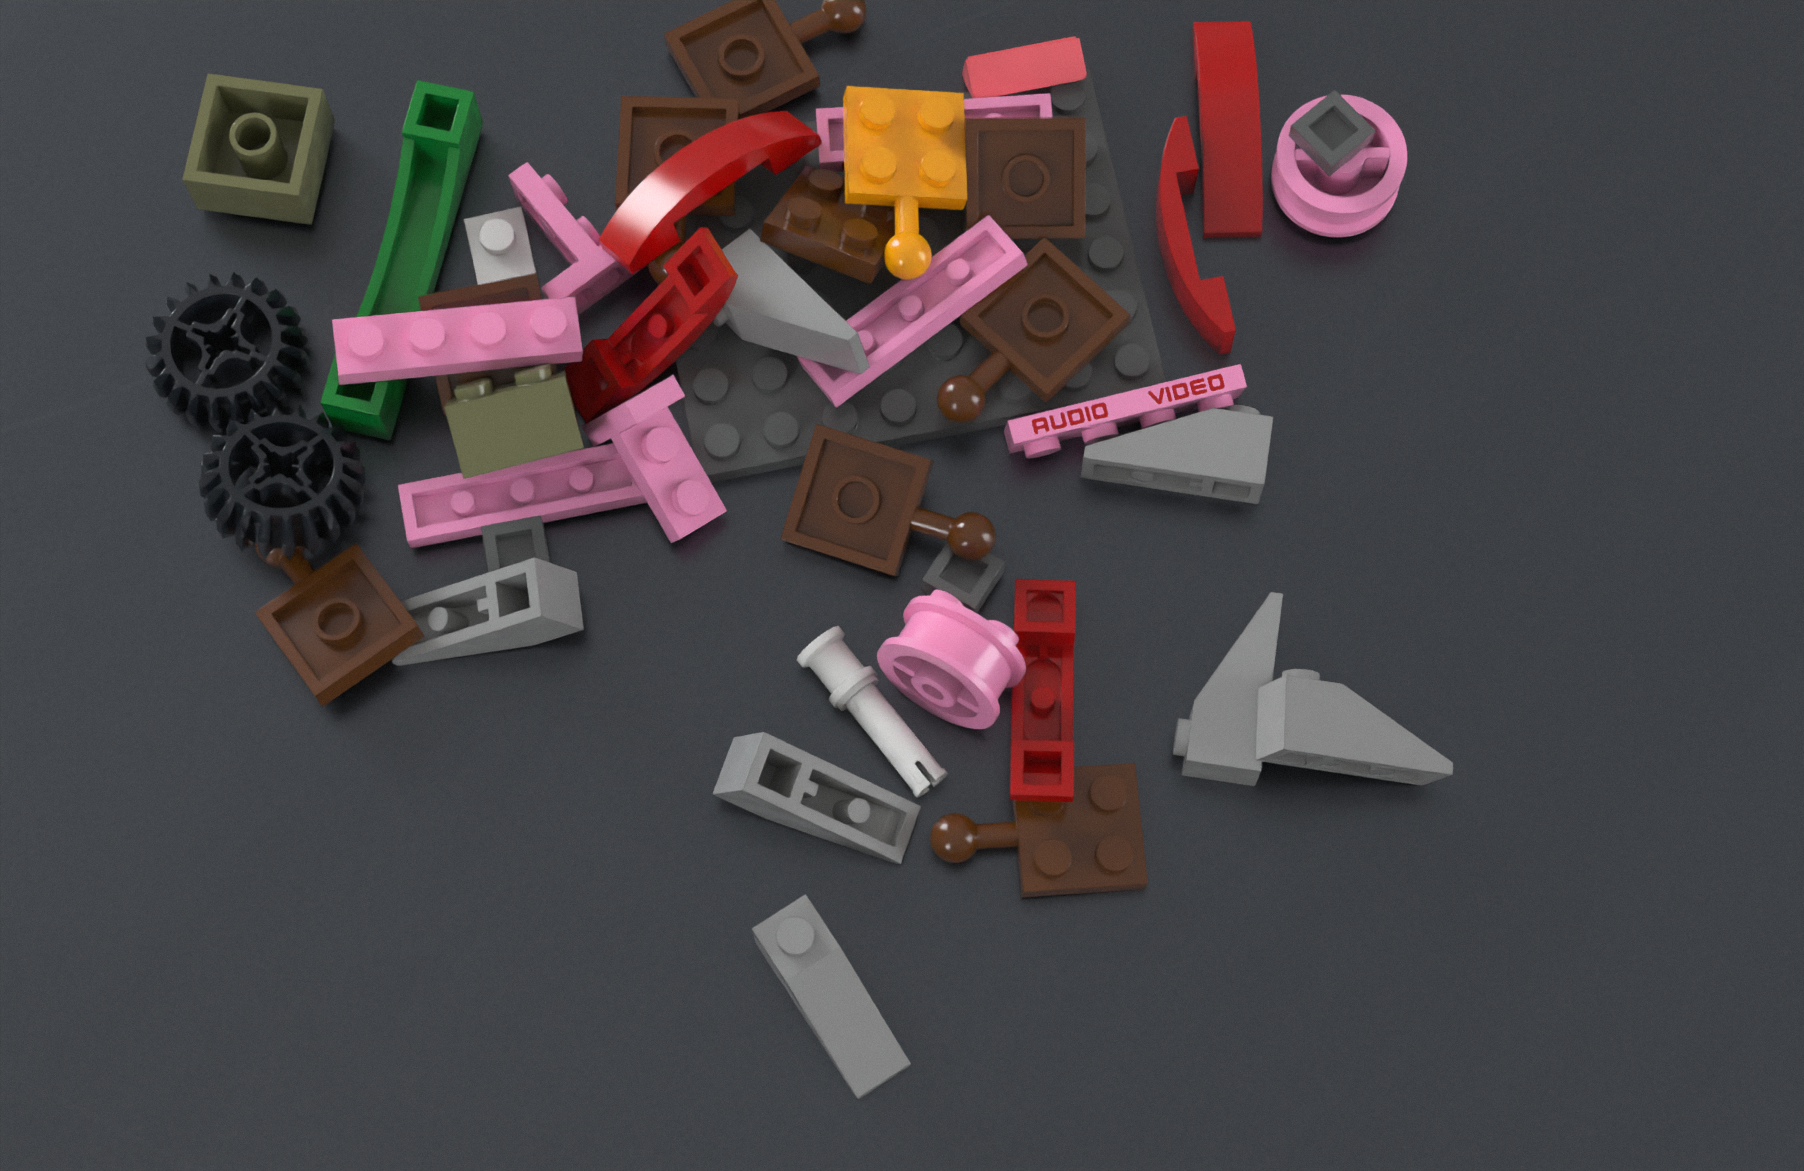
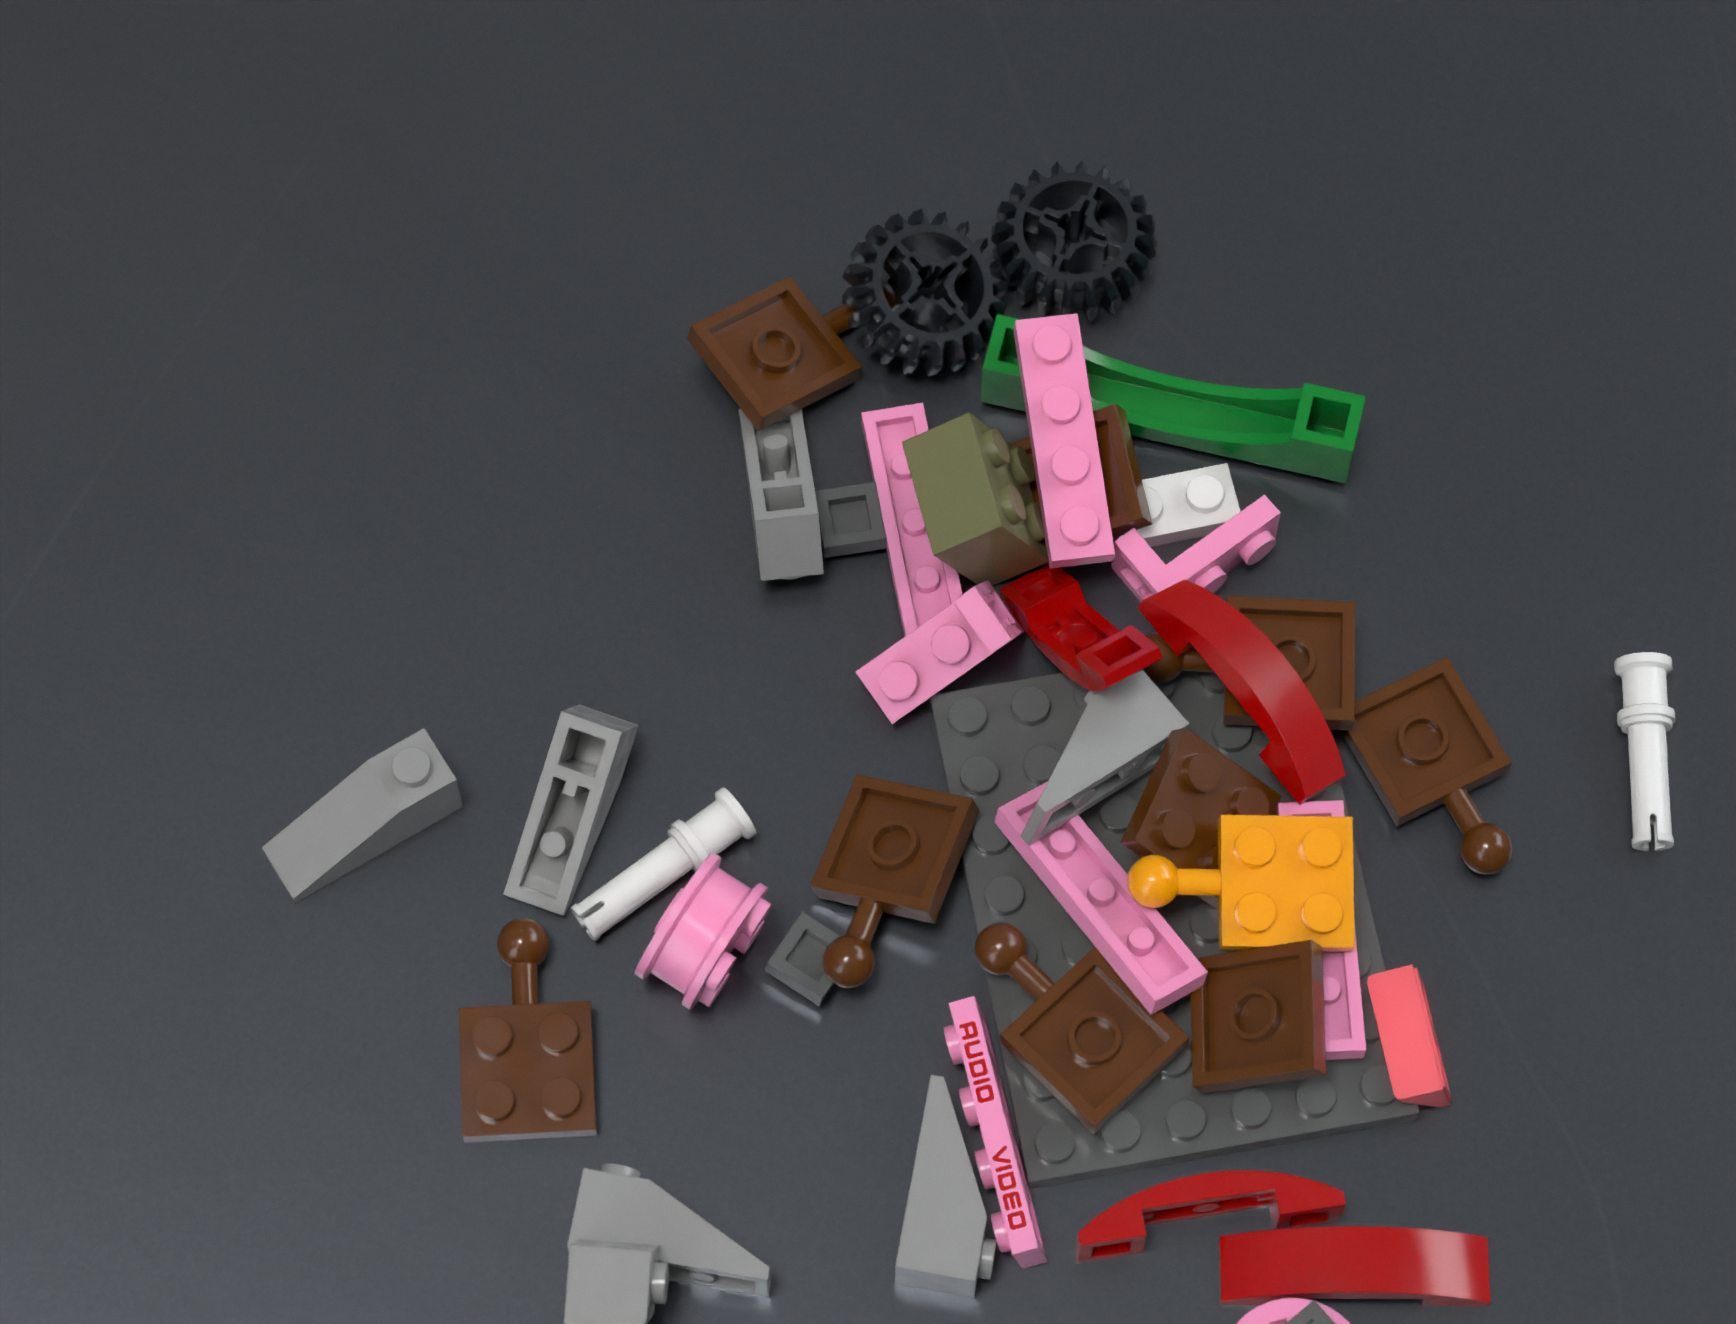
camera: 90 degrees right, 5 degrees down
olive brick [182,73,335,225] -> none
red slope [1010,579,1076,802] -> none

